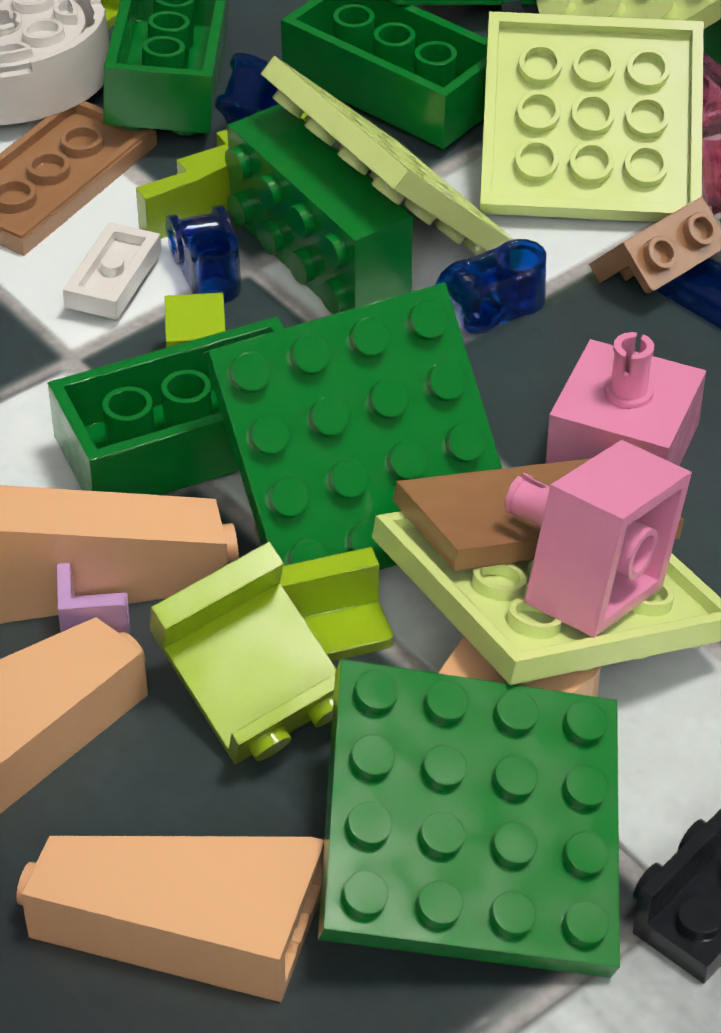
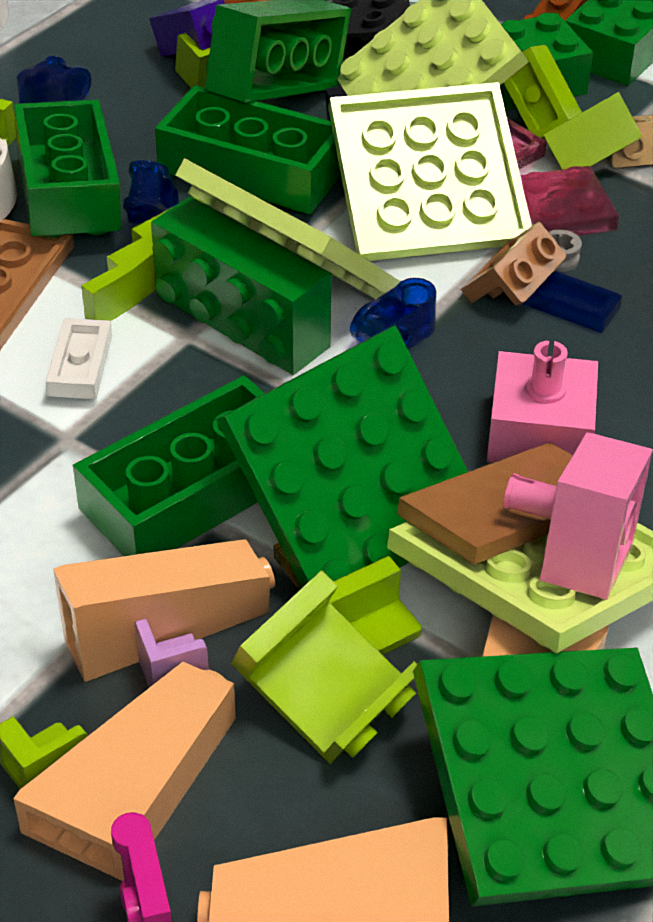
camera: 15 degrees left, 0 degrees up
lime panel [164,293,226,348] -> none
clear blue piece [166,205,242,303] -> none

